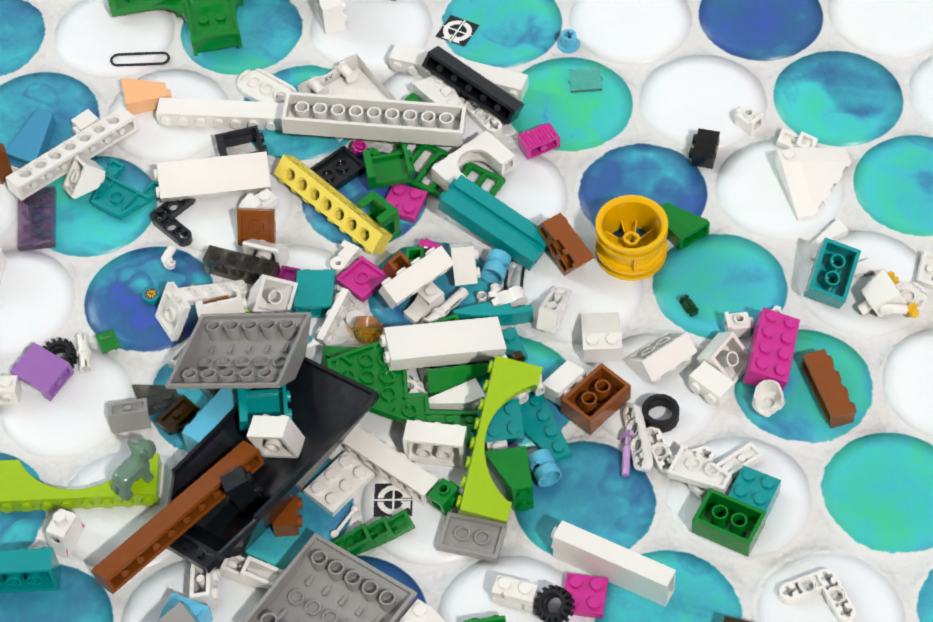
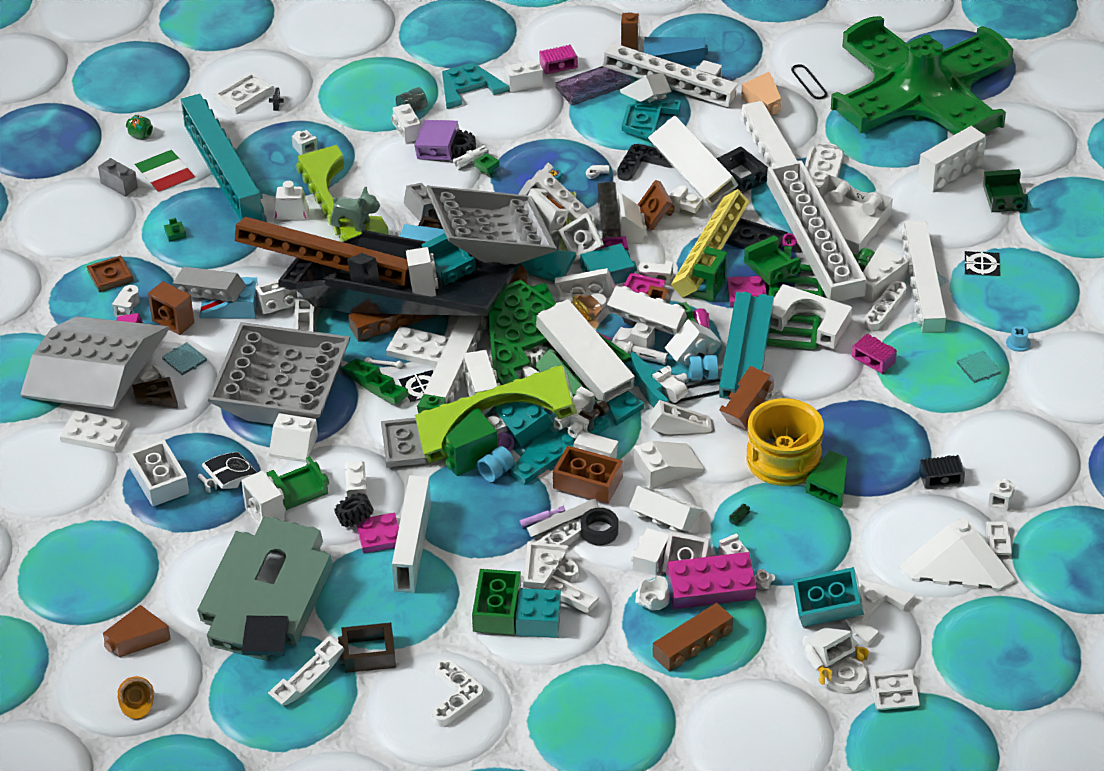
camera: 65 degrees right, 10 degrees down
black brick [422,46,524,125] -> none

